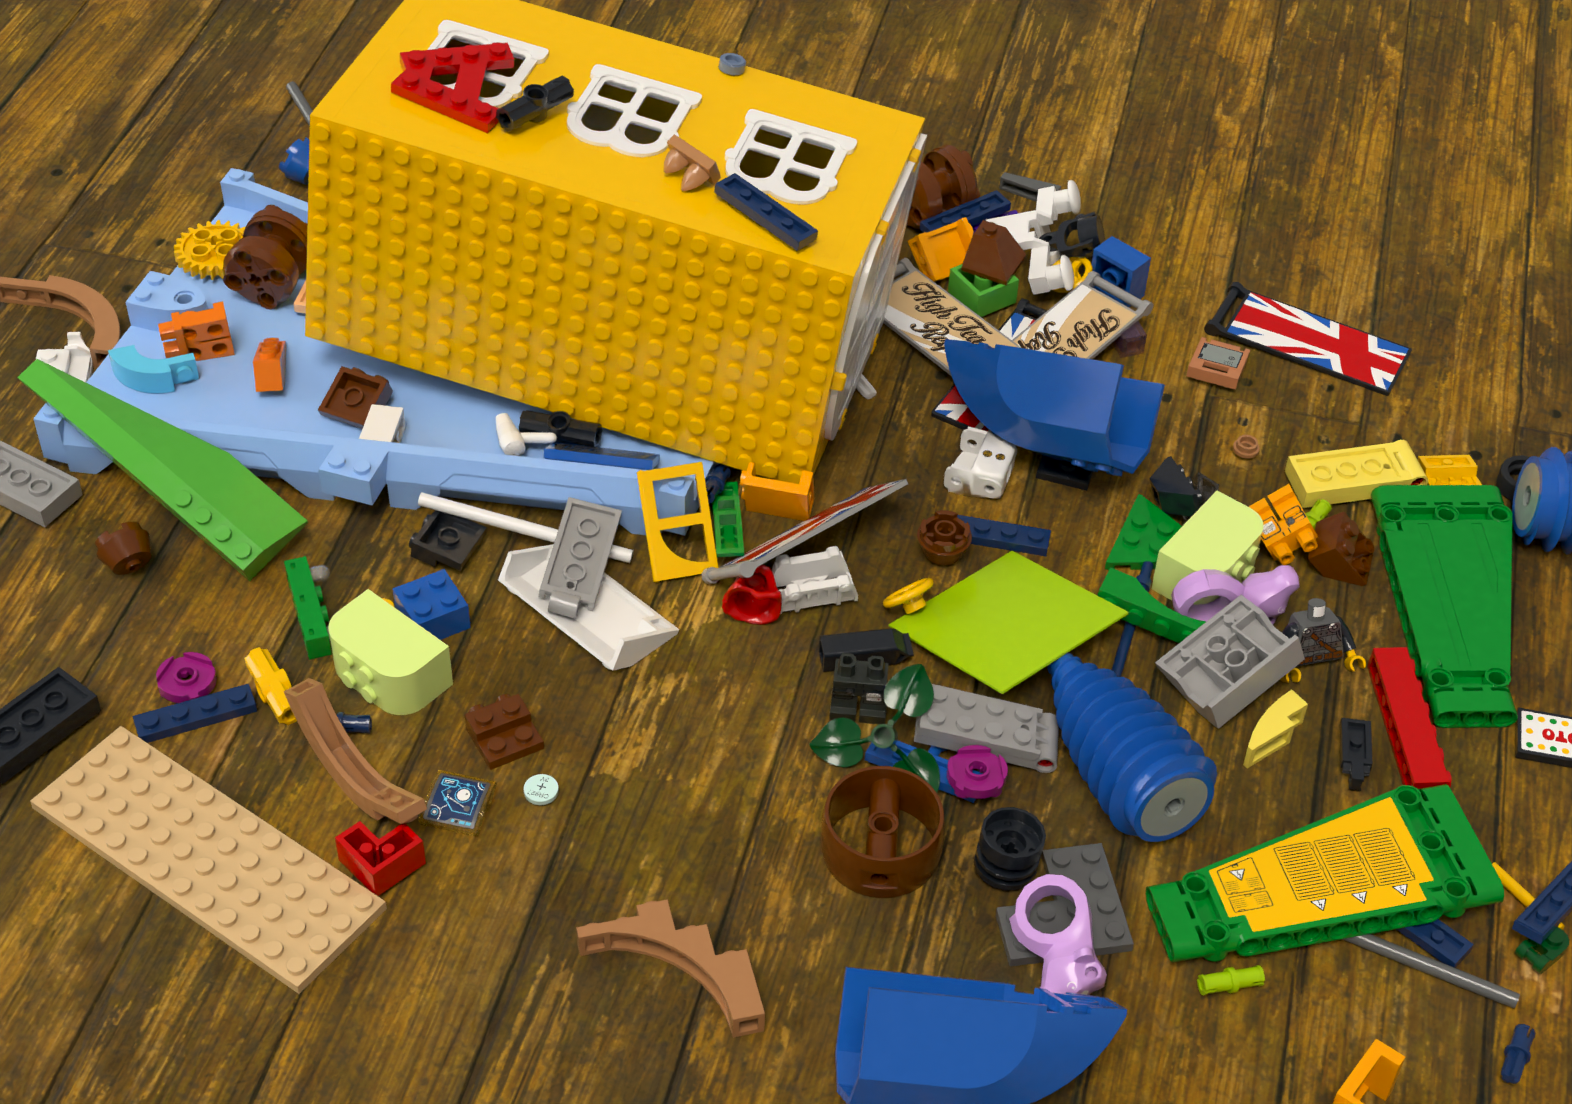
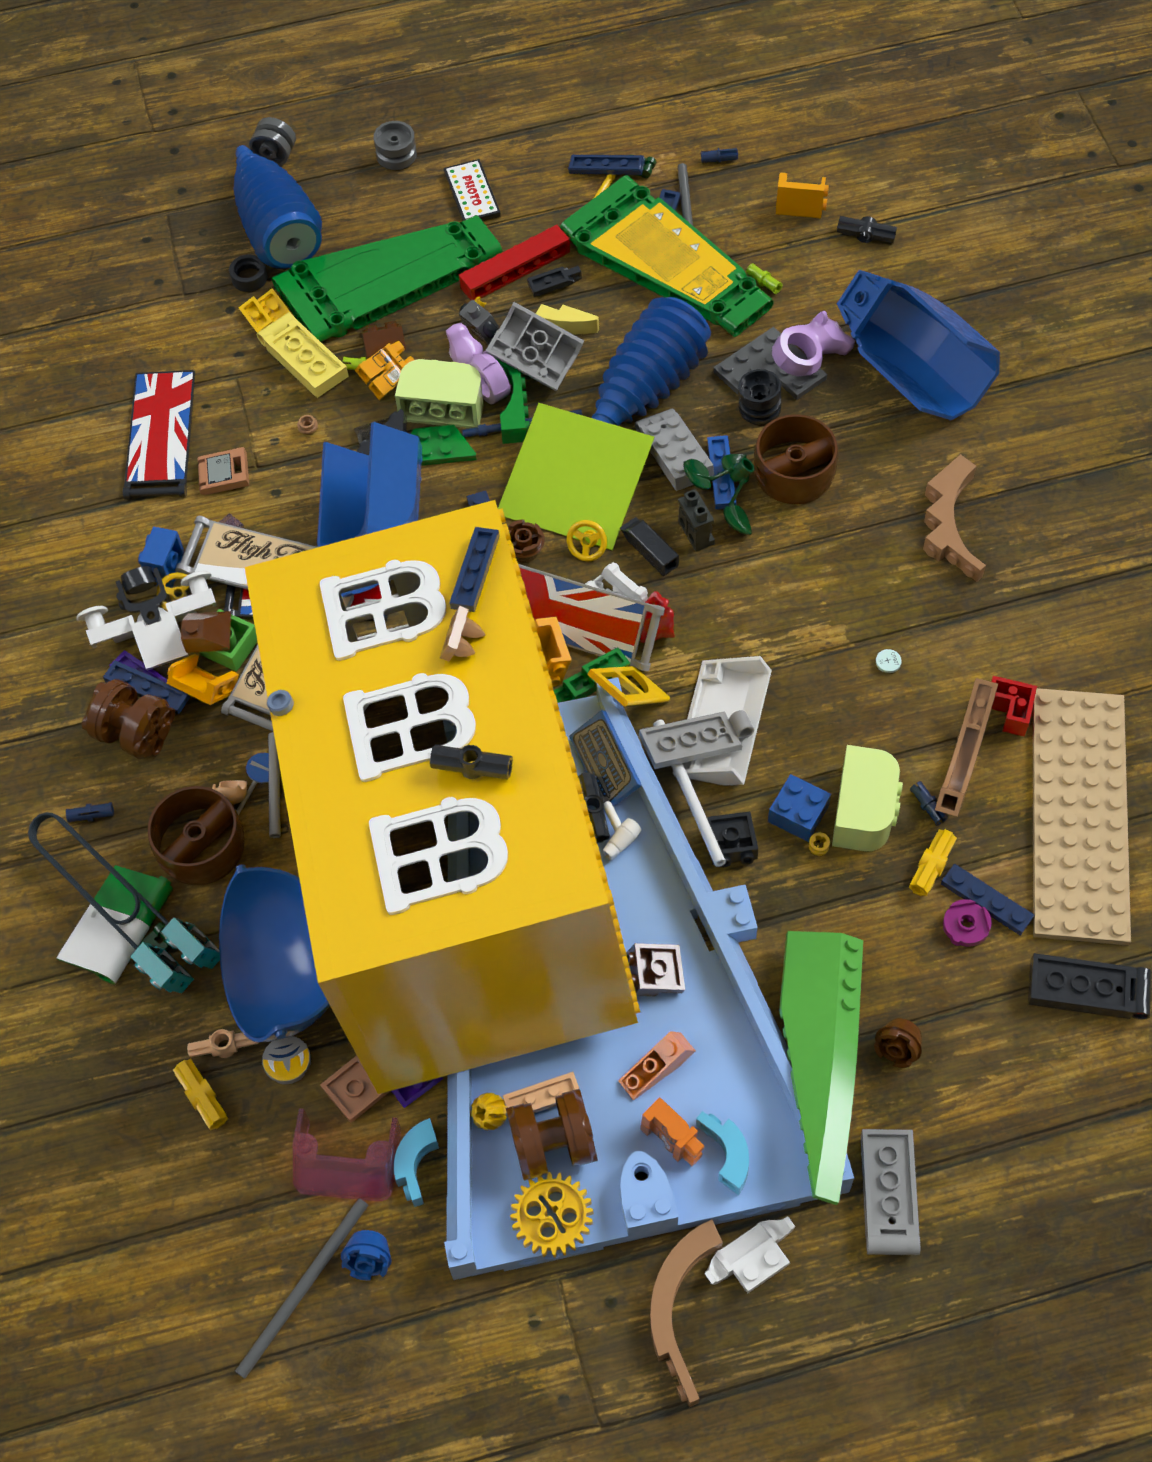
camera: 115 degrees left, 15 degrees up
green piece [284,556,332,660] -> none
white panel [359,404,406,443] -> none
red plate [391,42,514,133] -> none
slope [418,770,497,837] -> none
reddish brown plate [464,694,544,770] -> none
dark blue pin [705,464,731,504] -> none
magenta plate [947,745,1008,799] -> none
dark grey piece [999,172,1061,202] -> none

